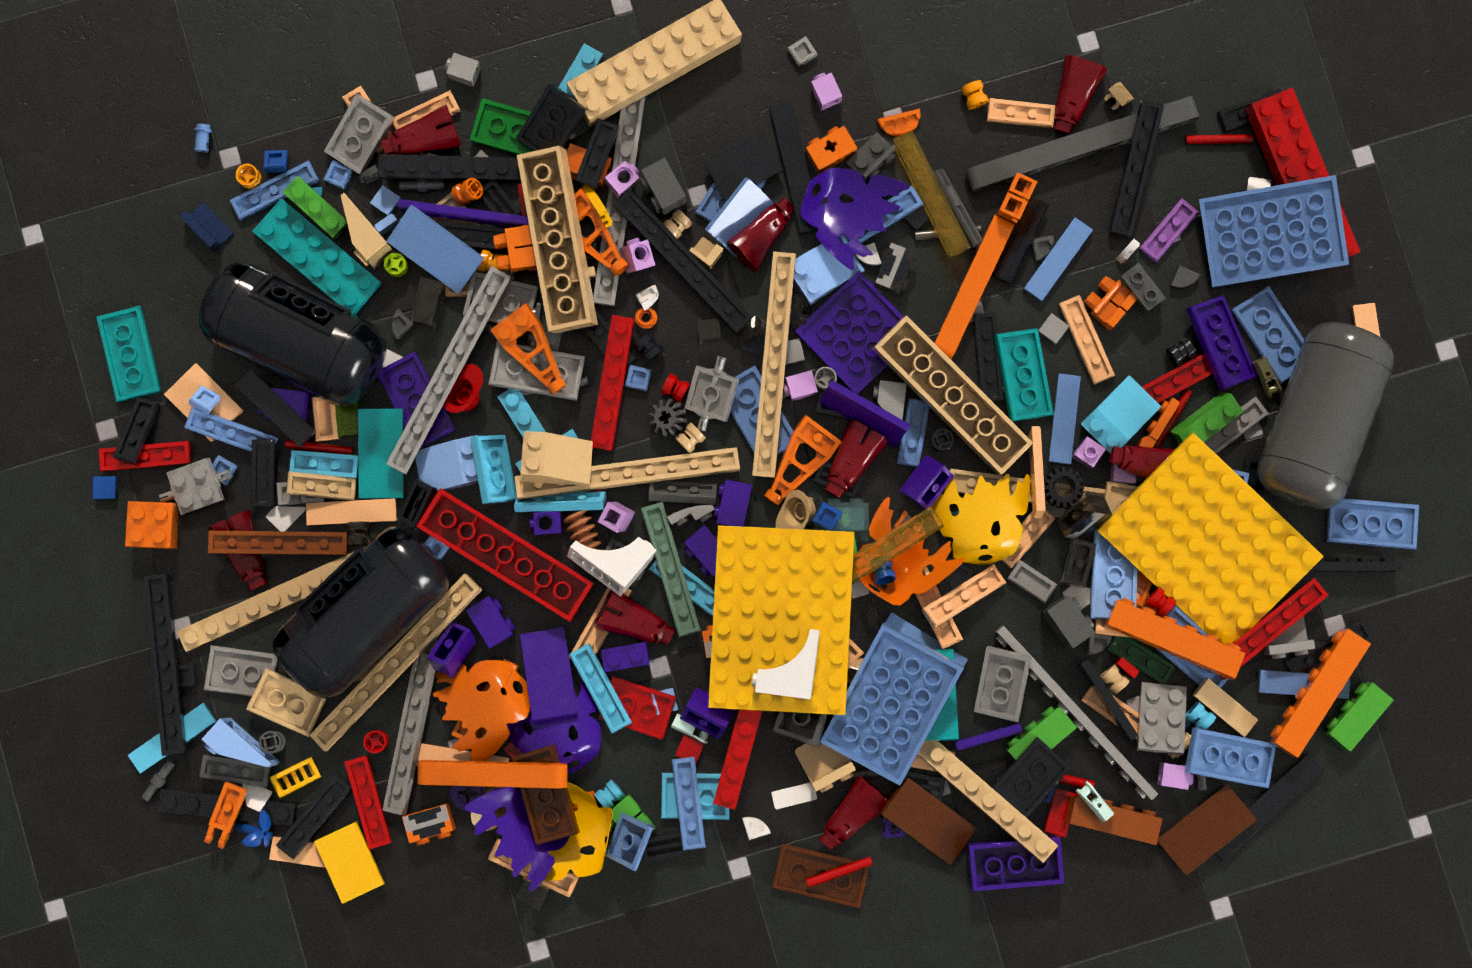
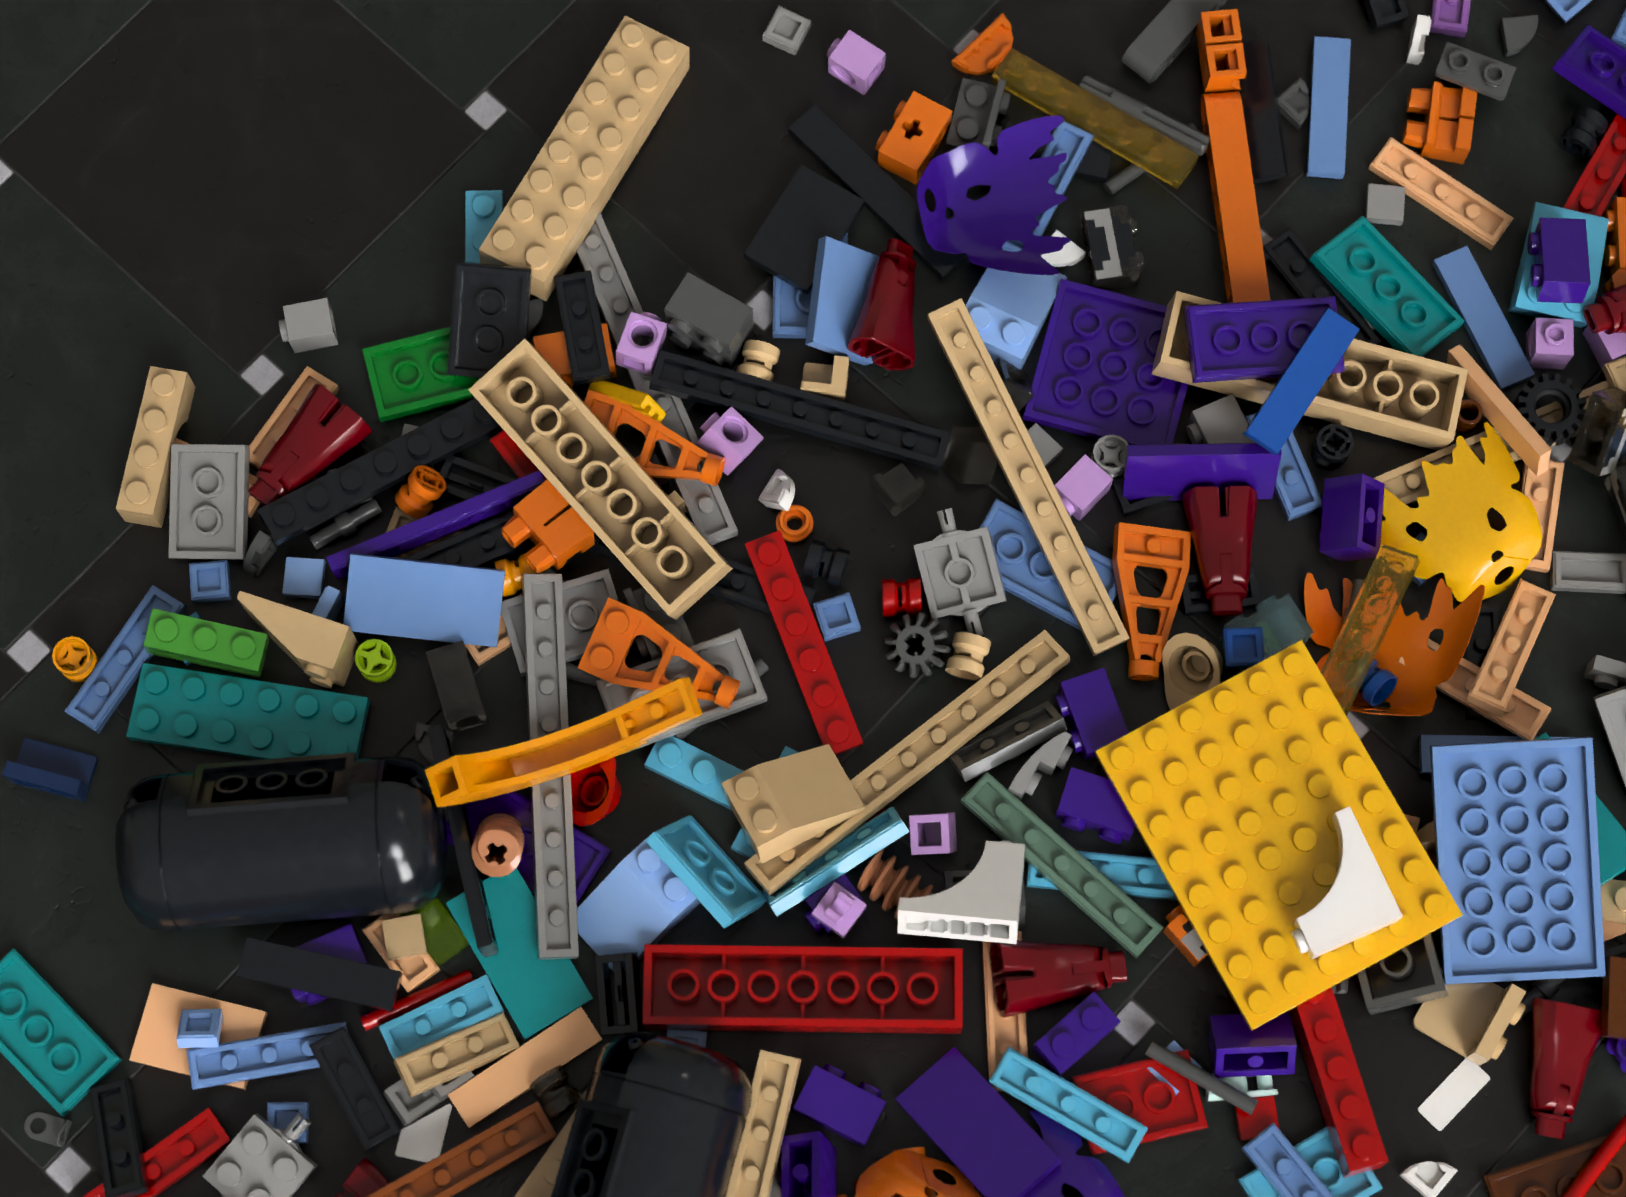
camera: 30 degrees left, 10 degrees down
blue tile [263,150,288,173] -> none
none -> dark grey piece [24,1112,73,1148]
none -> tan arch [116,366,196,528]
none -> tan tile [381,913,428,961]
none -> light orange arch [425,677,702,807]
none -> black tile [427,724,499,958]
none -> nougat piece [472,813,524,877]
none -> lavender tile [811,882,867,939]
none -> dark grey bar [1145,1041,1258,1115]
none -> dark purple tile [1184,296,1345,383]
none -> blue tile [1243,307,1360,456]
none -> reddish brown hinge [1455,399,1483,435]
none -> dark purple brick [1527,217,1591,304]

